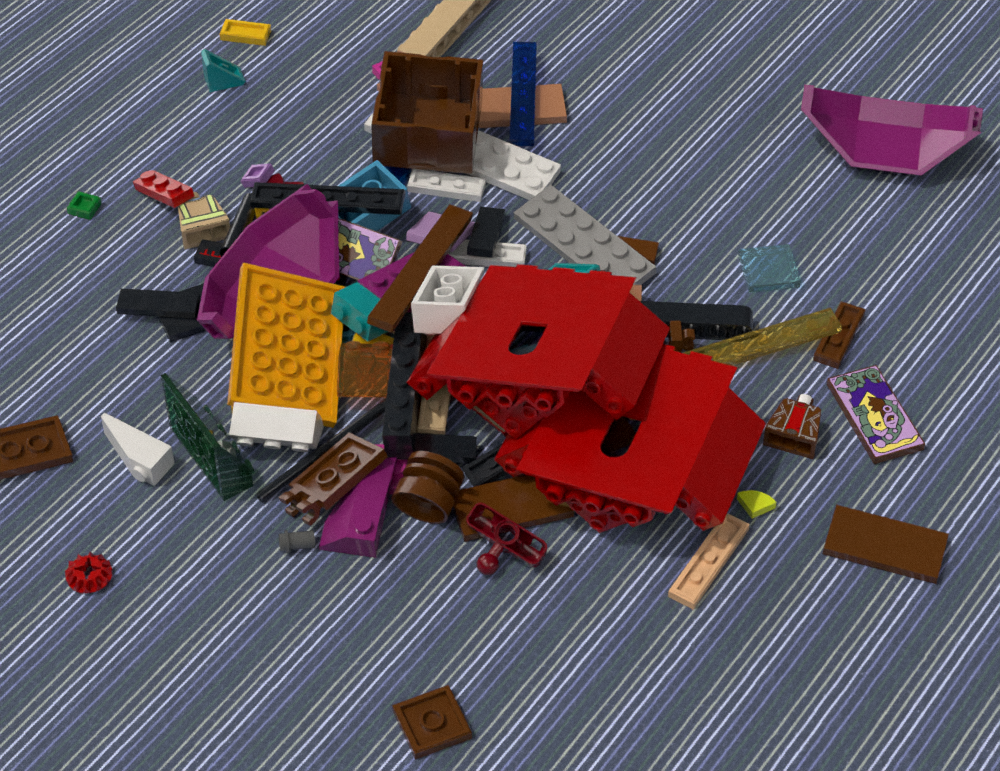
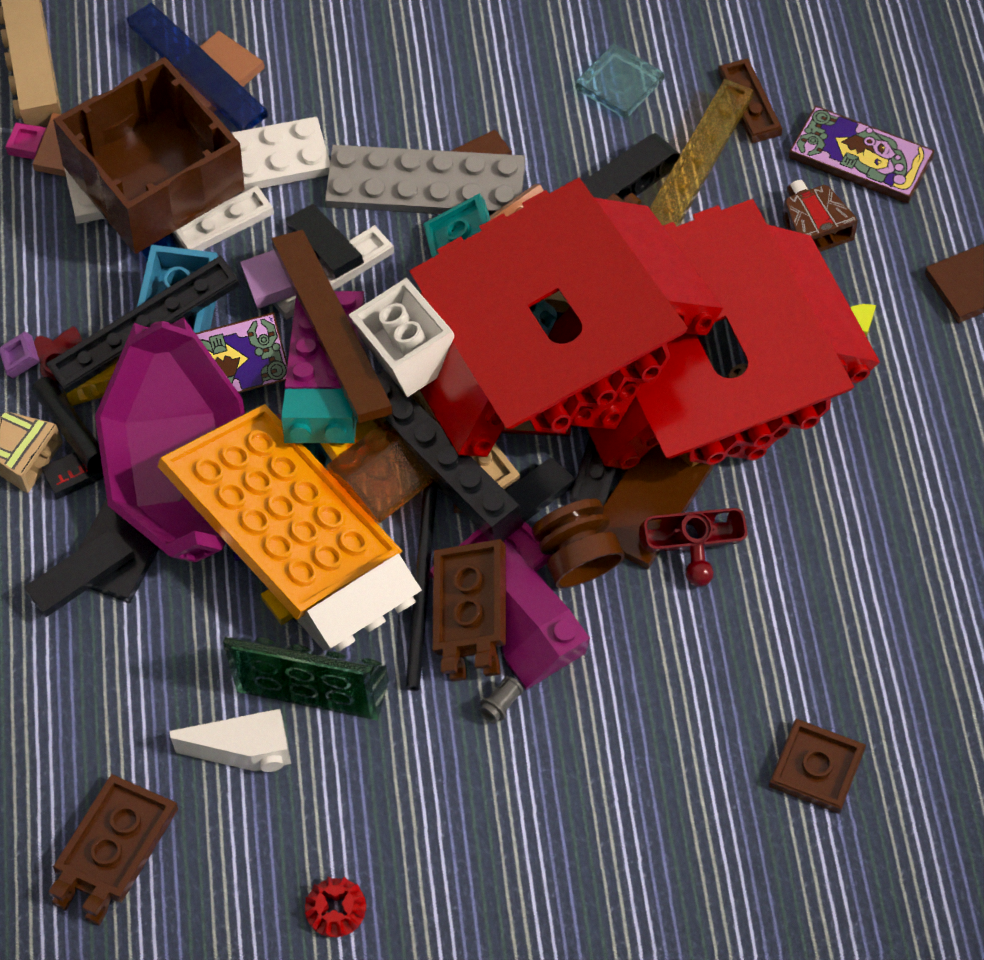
camera: 40 degrees left, 10 degrees up
light nougat tile [668,513,750,610] -> none

